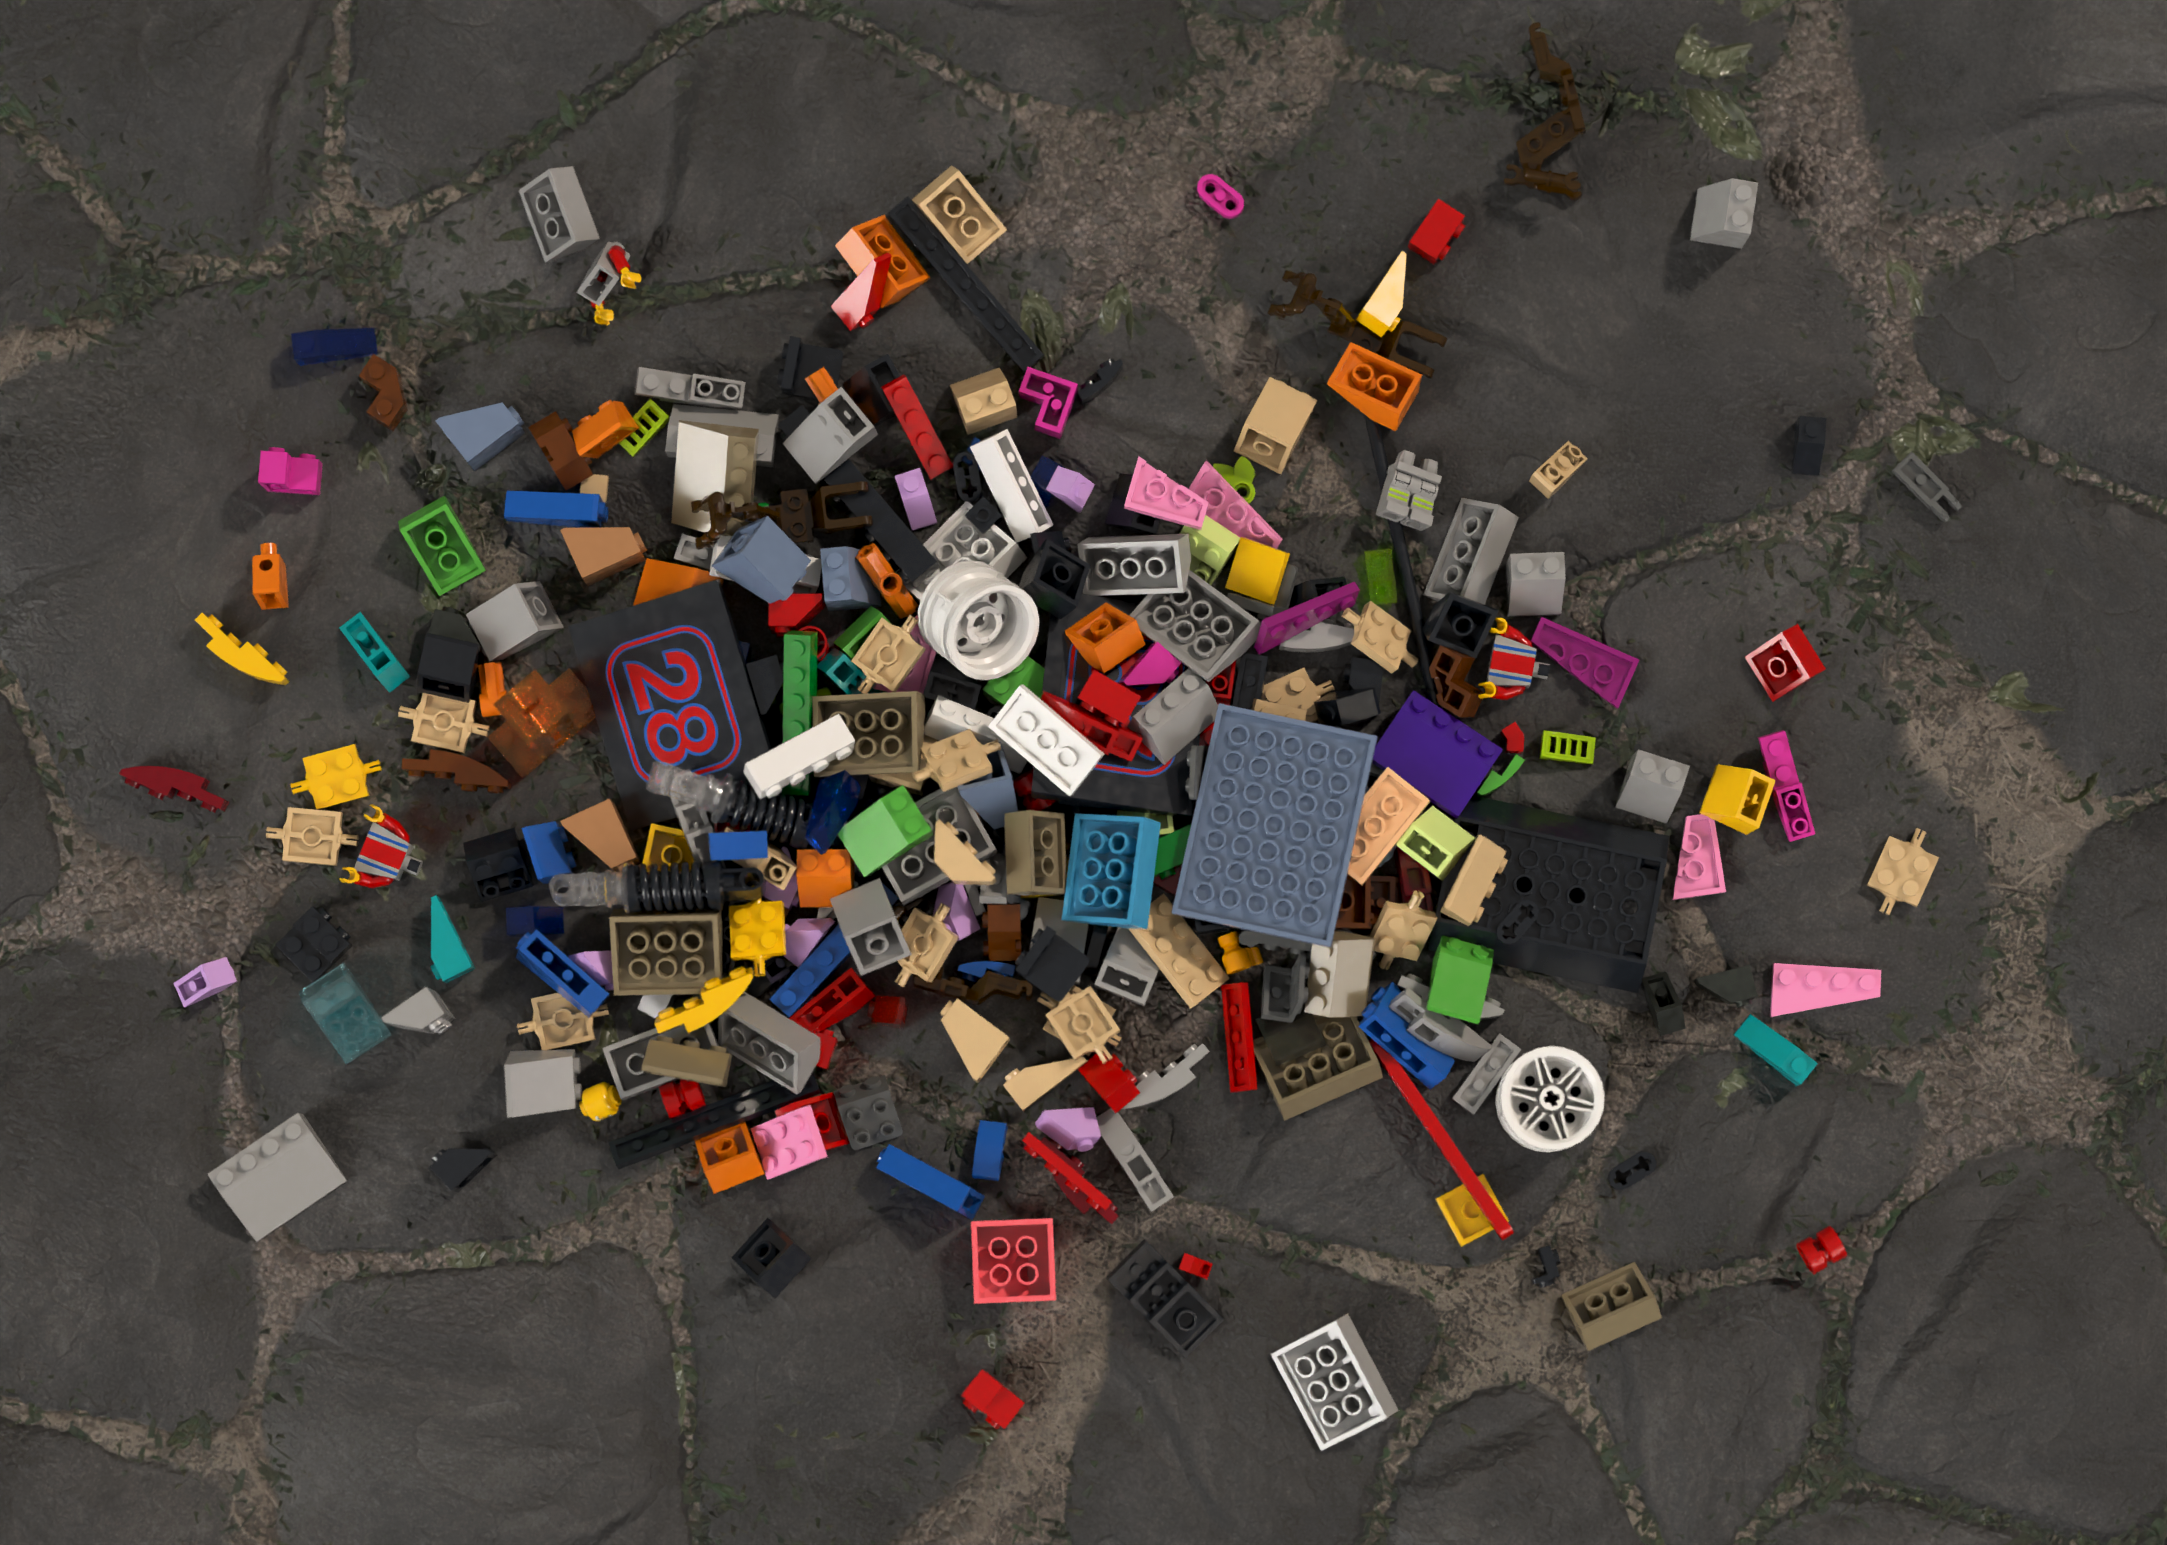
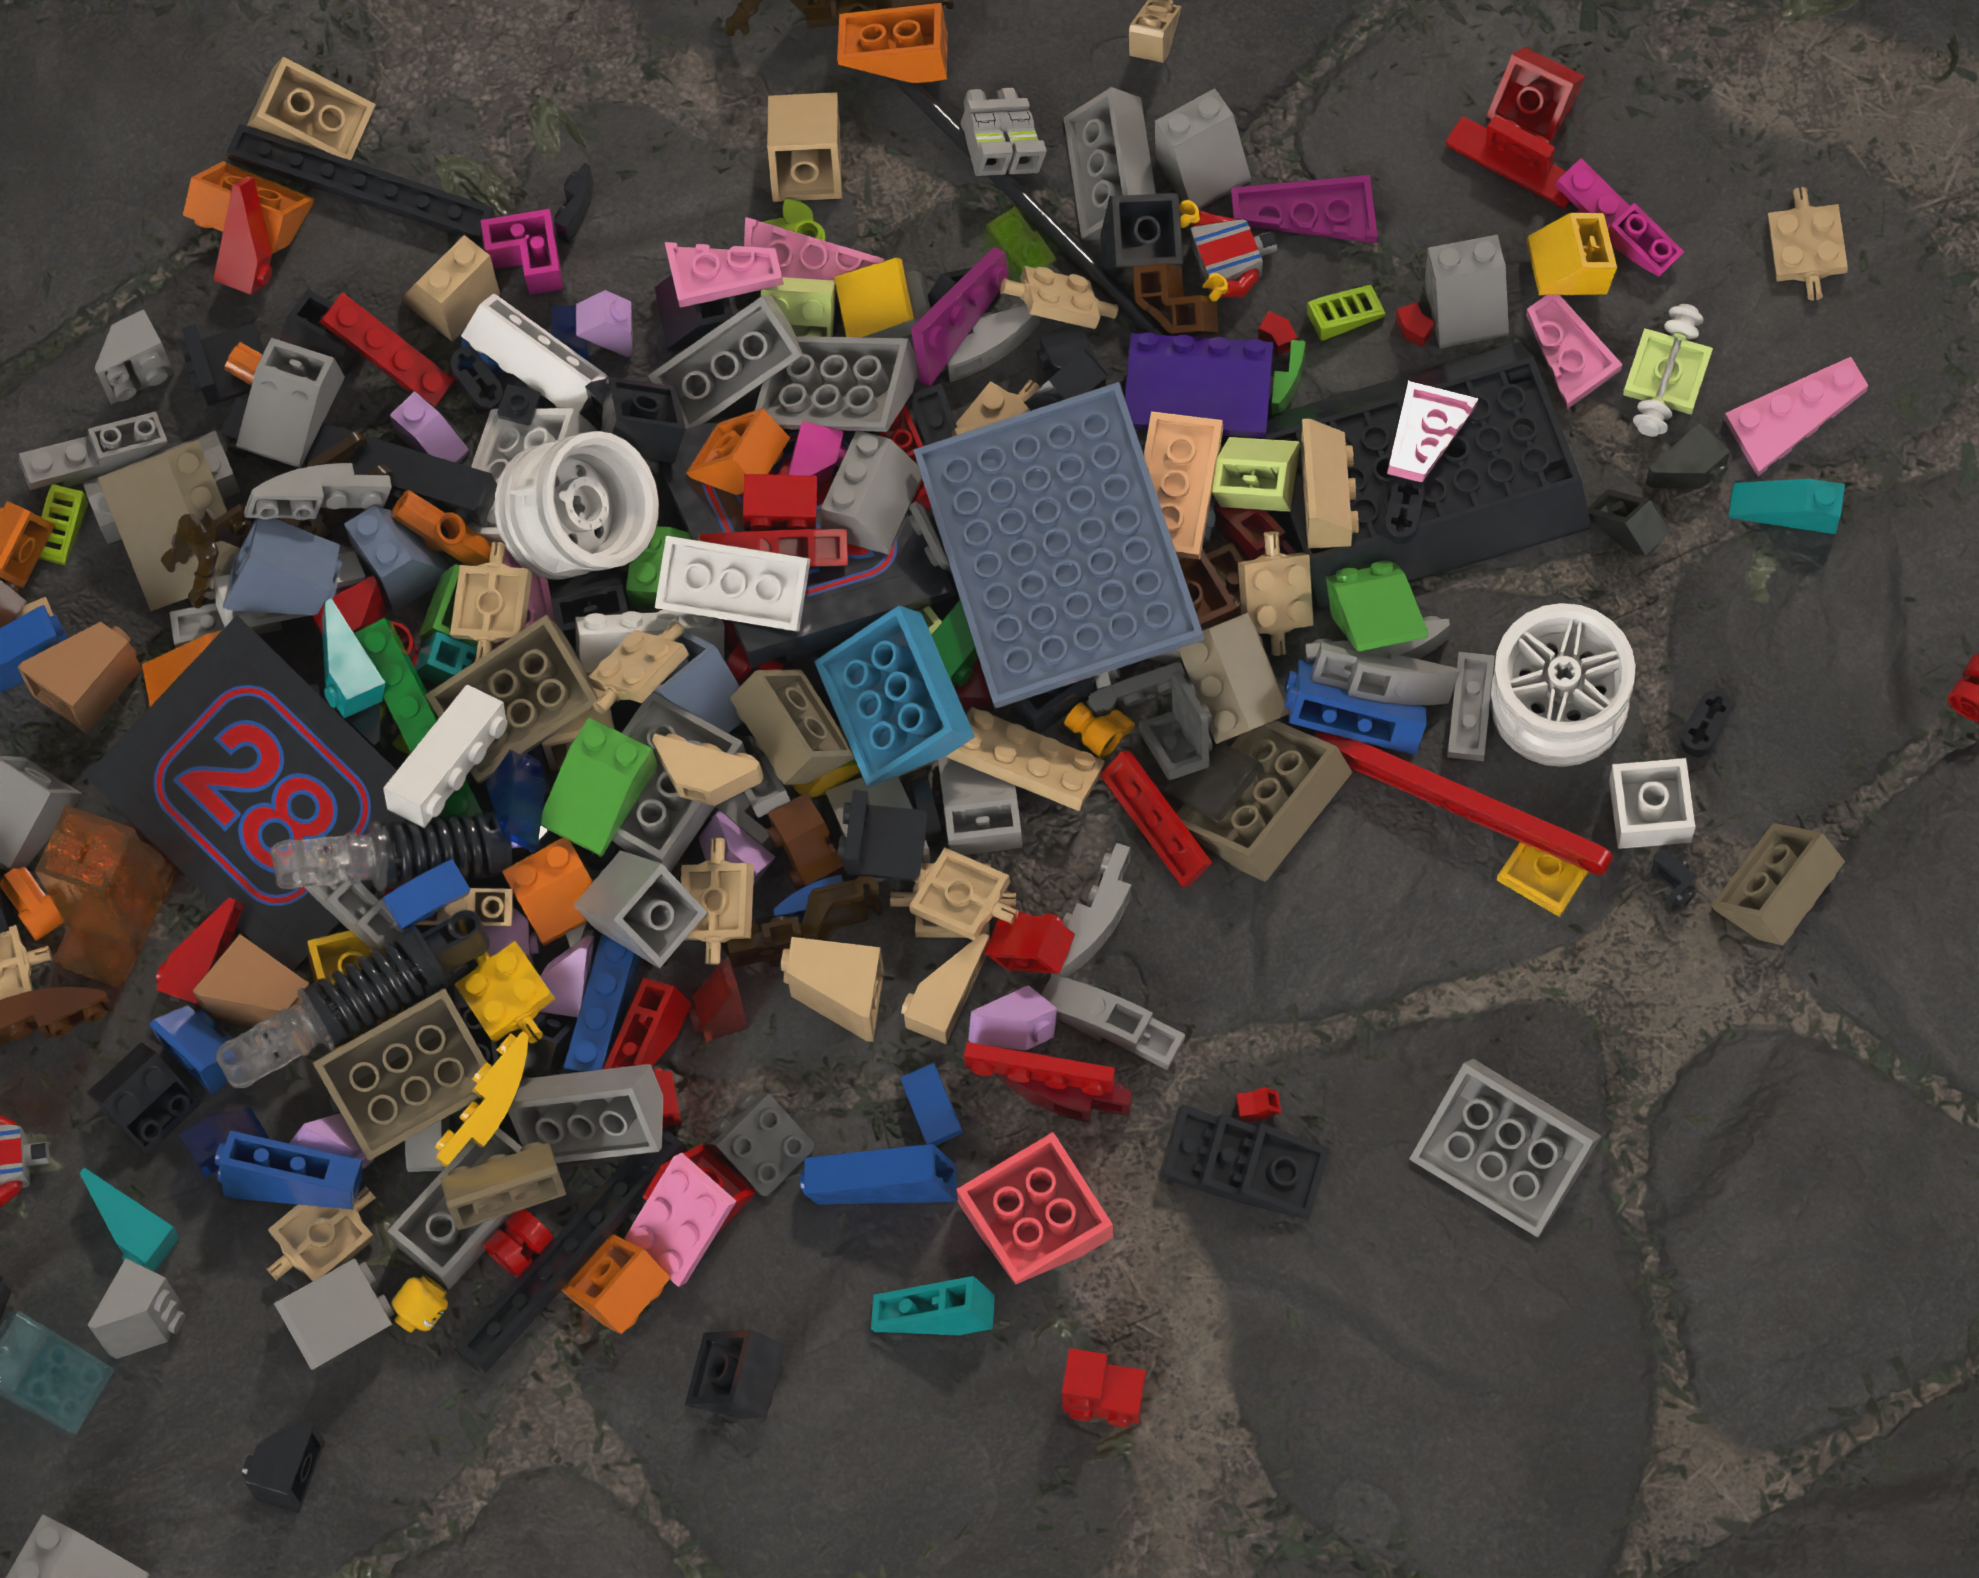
camera: 25 degrees left, 15 degrees down
none -> light grey slope [95,309,174,404]
none -> red slope [156,898,245,1006]
none -> light grey slope [244,463,392,520]
none -> slope [322,599,385,718]
none -> teal slope [871,1276,995,1335]
none -> wing [1387,381,1478,482]
none -> red piece [1396,302,1435,348]
none -> red bracket [1446,115,1571,209]
none -> white brick [1609,758,1695,849]
none -> yellowish green plate [1623,304,1713,437]

